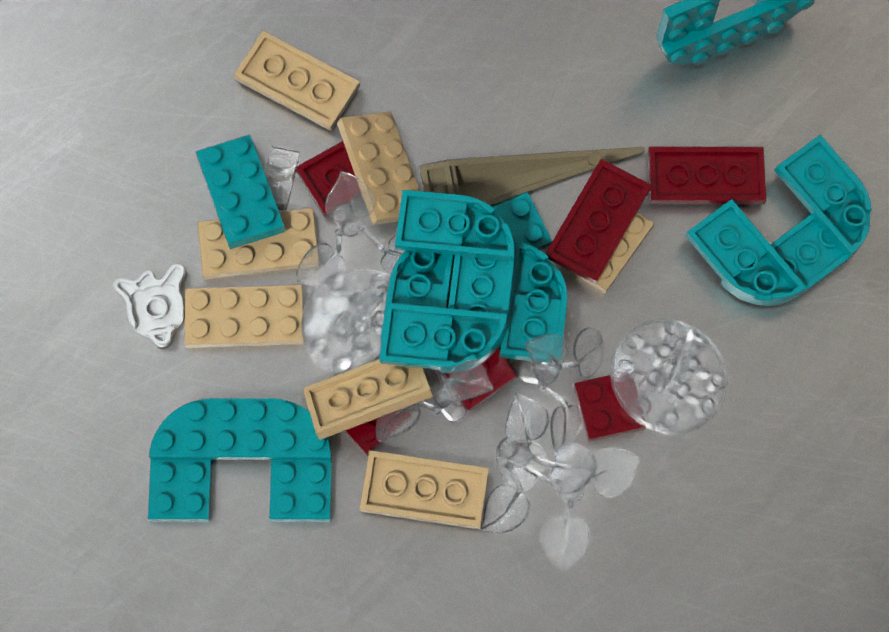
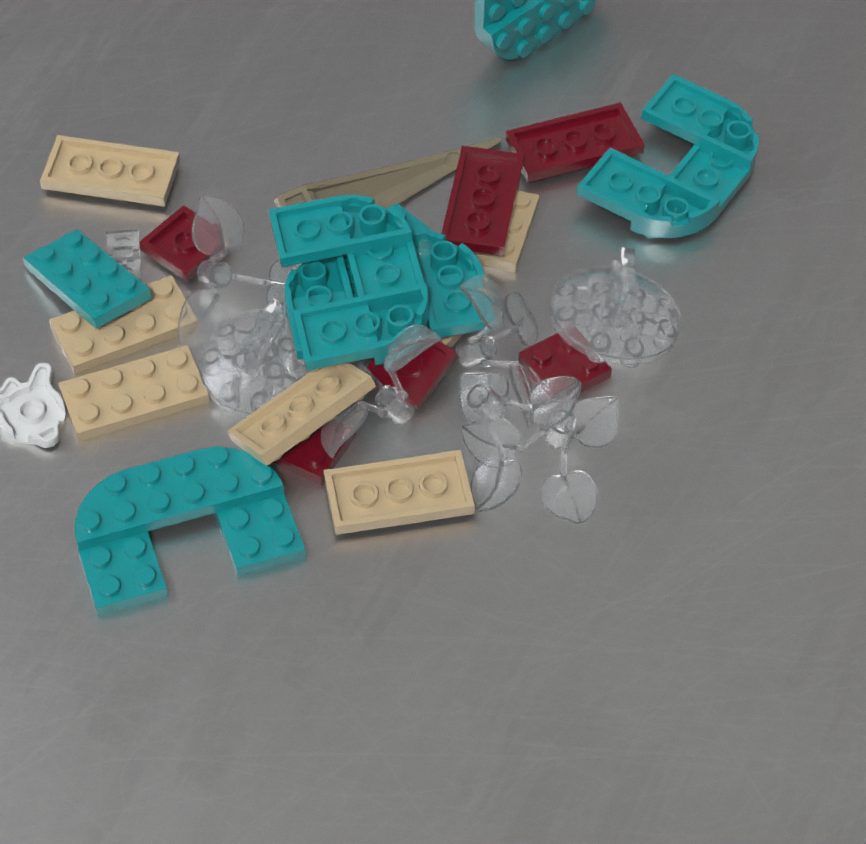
camera: 20 degrees left, 20 degrees down
tan plate [337,112,420,225] -> none

